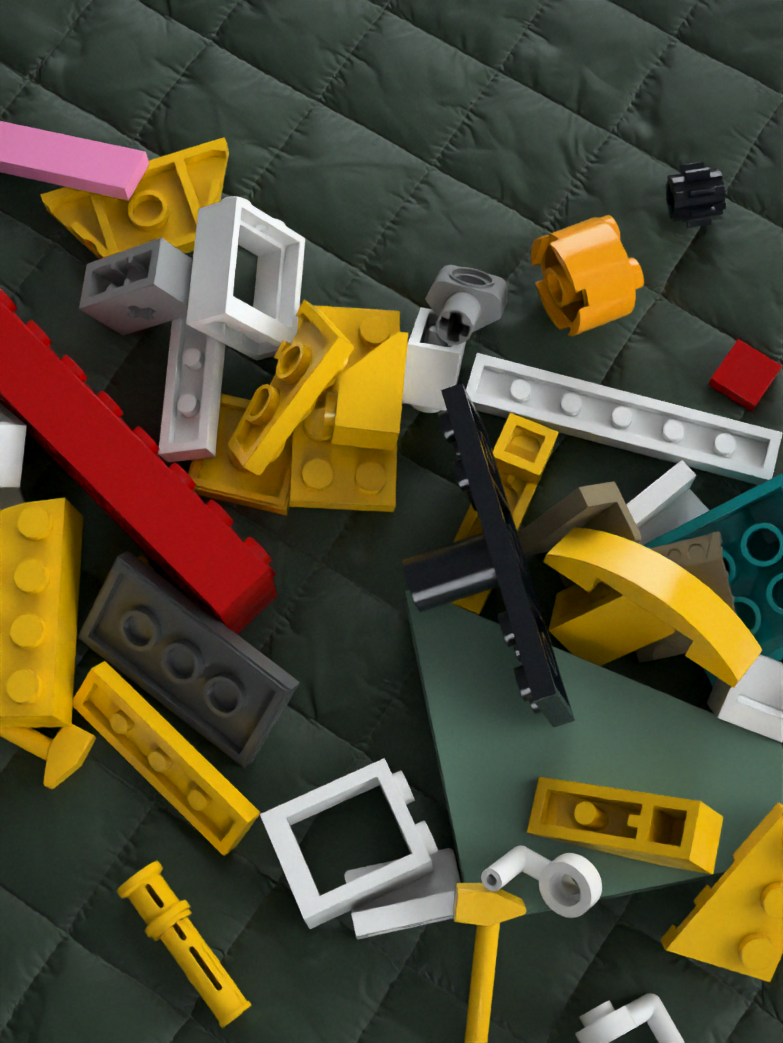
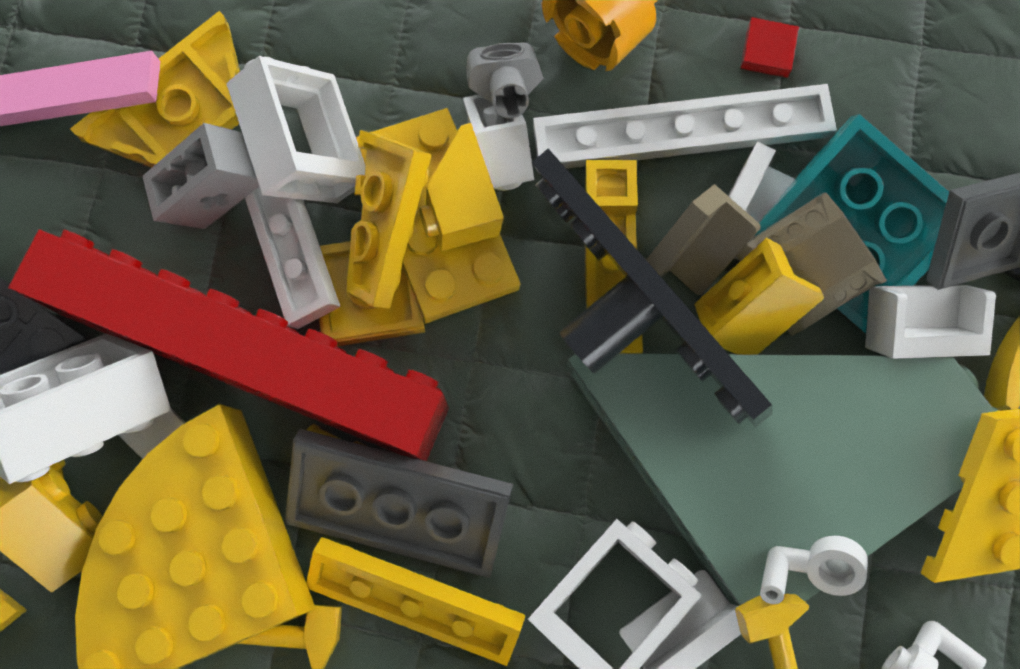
camera: 25 degrees left, 5 degrees up
yellow slope [527,777,724,875] -> none
yellow slope [543,527,762,688] -> none

